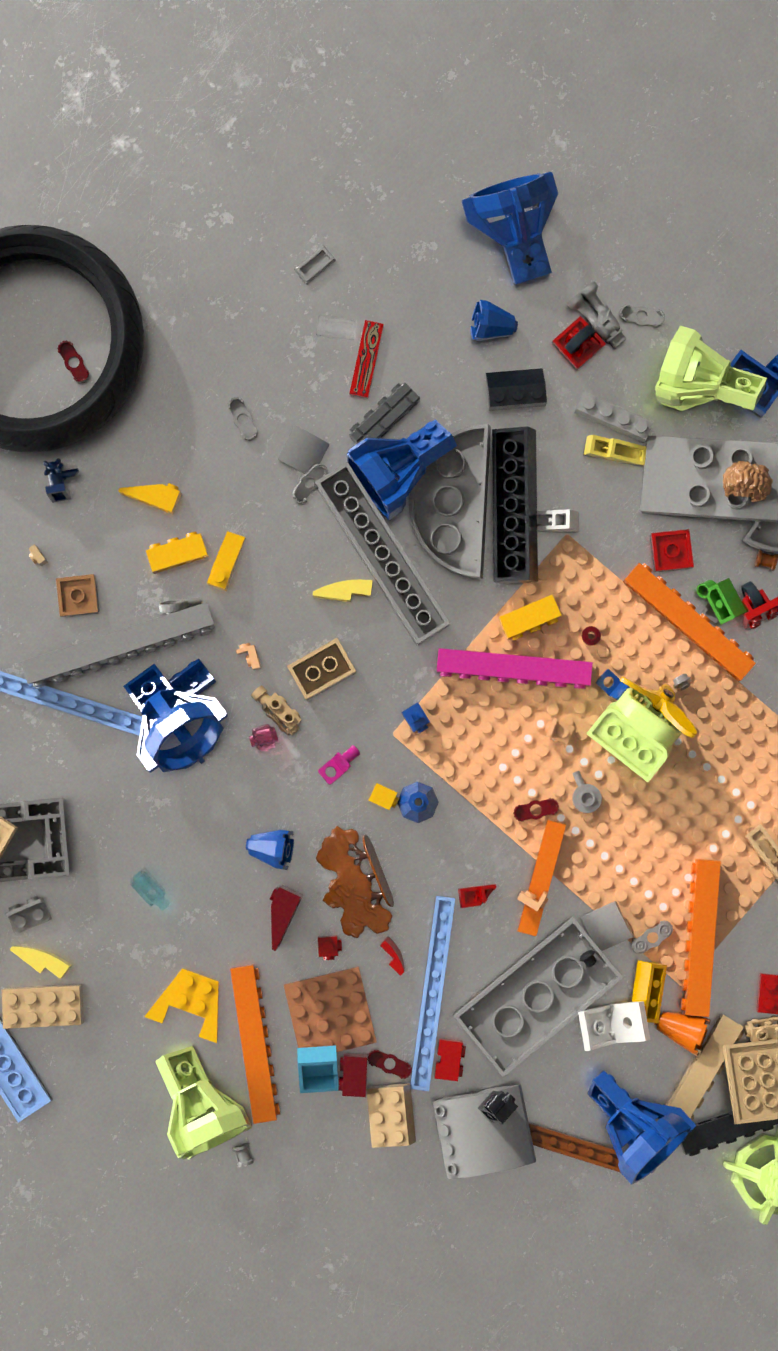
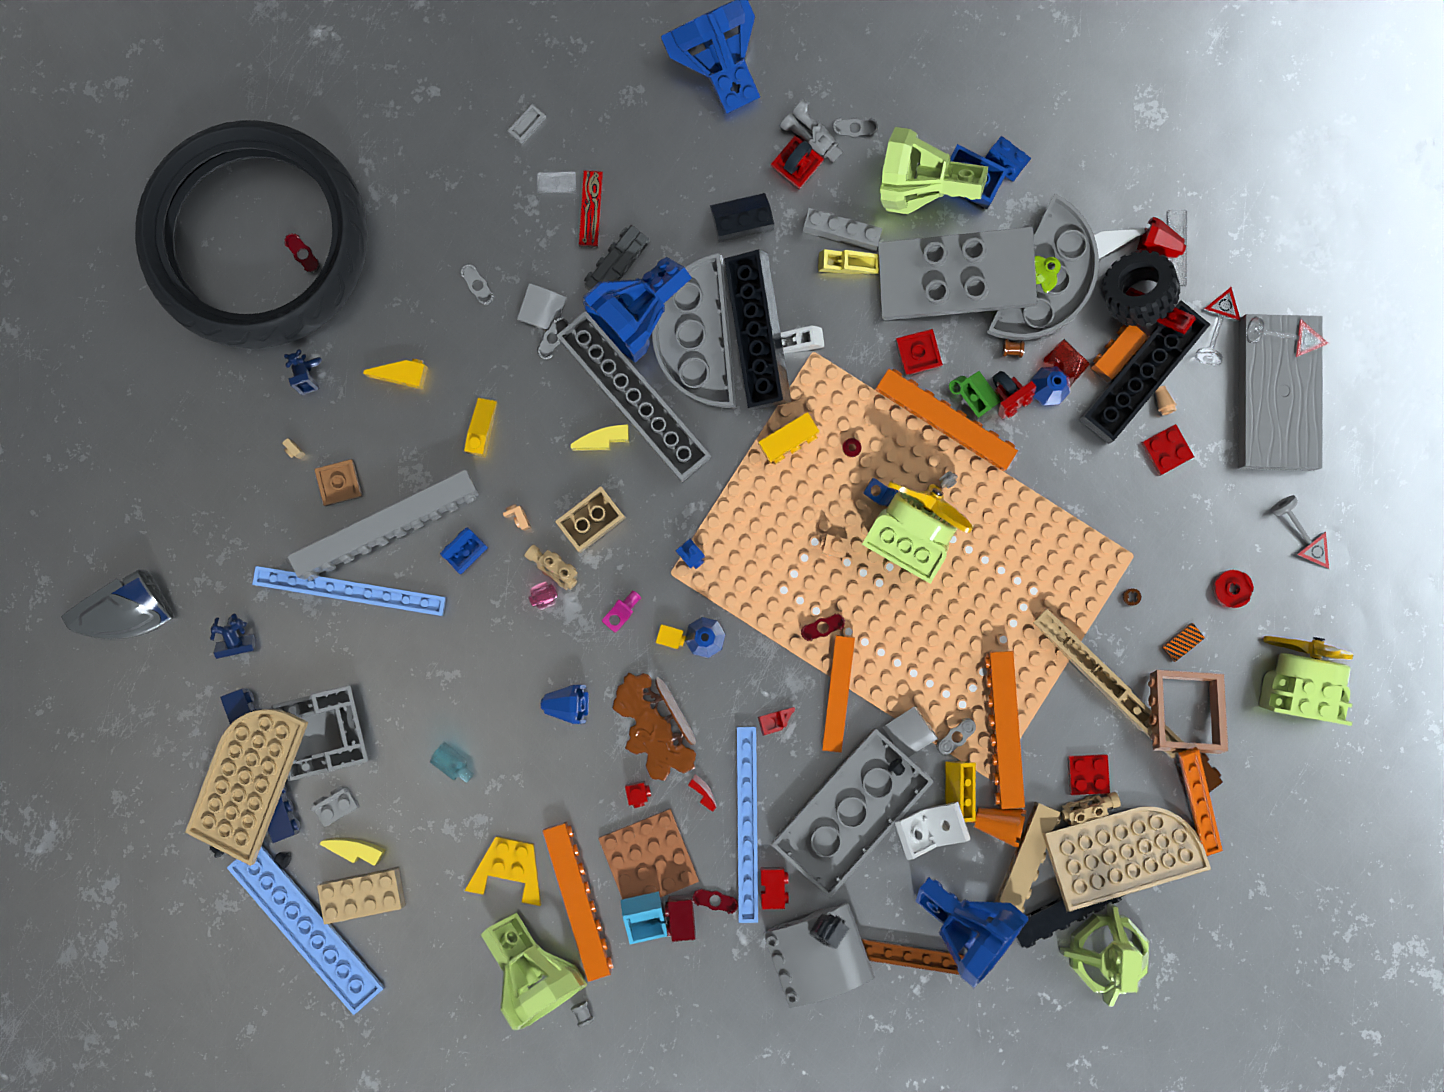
camera: 10 degrees left, 0 degrees up
blue plate [123,664,228,773] -> none
yellow brick [146,532,209,574] -> none
light grey piece [158,597,201,615] -> none
dark red slope [270,885,303,951] -> none
tan brick [366,1083,416,1148] -> none
dark pink brick [436,648,593,689] -> none
blue cone [470,300,518,341] -> none
light nougat bracket [517,890,549,911] -> none
light grey piece [572,771,602,813] -> none
medium nougat hair [722,461,773,503] -> none

